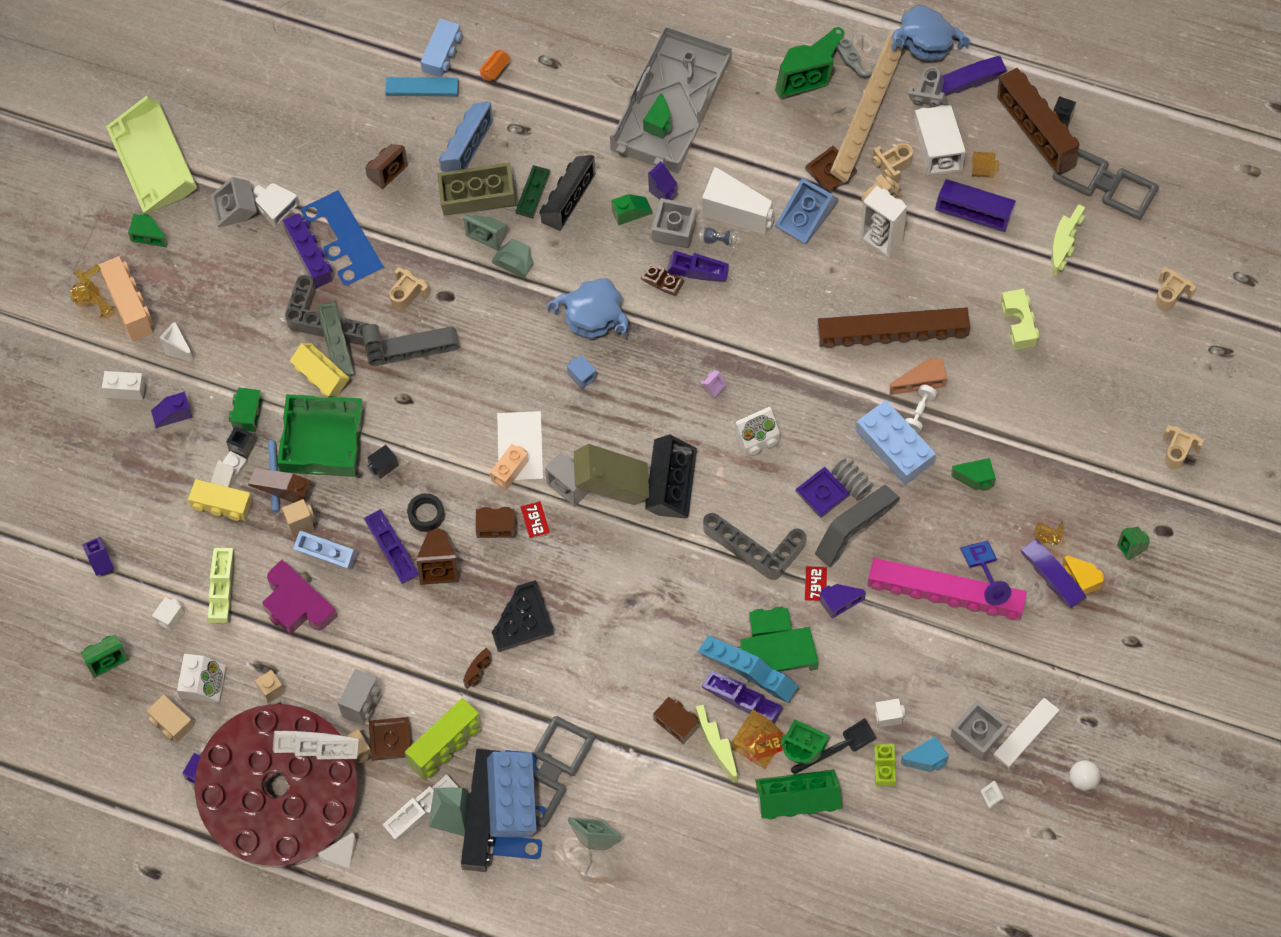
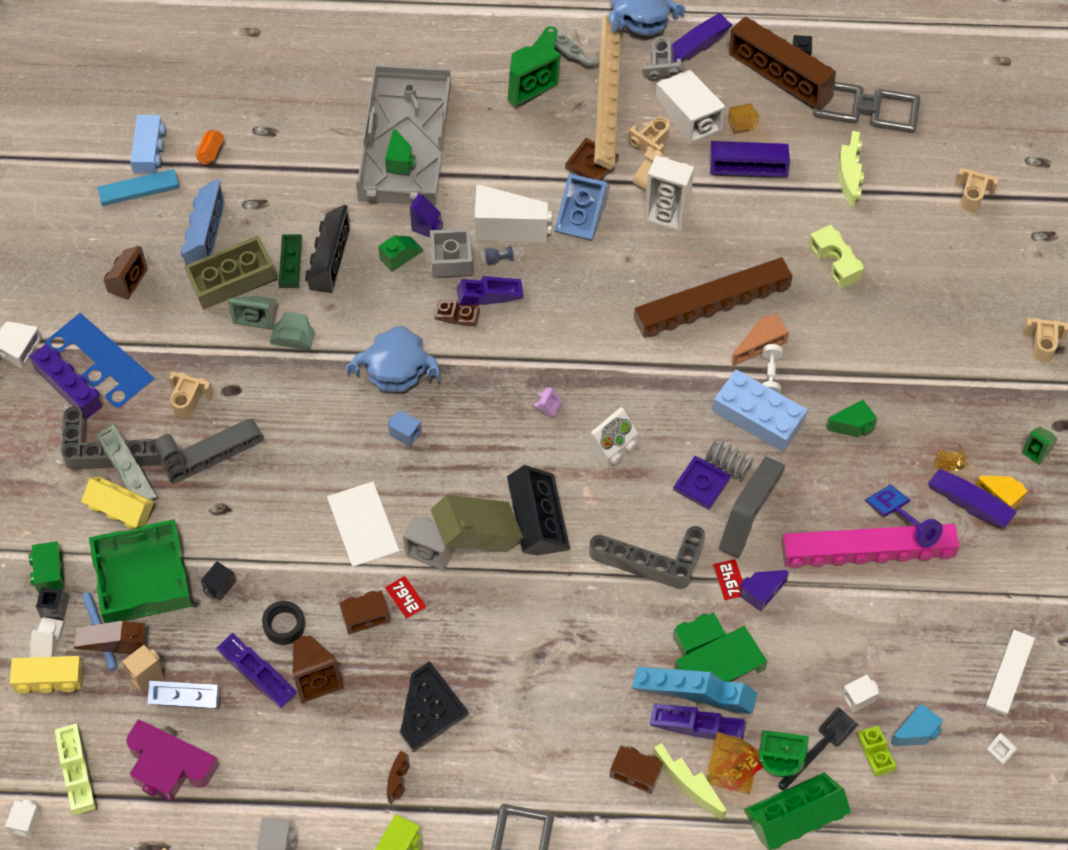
camera: 20 degrees left, 5 degrees down
light nougat brick [490,444,529,490] -> none
light grey brick [950,700,1009,761] -> none

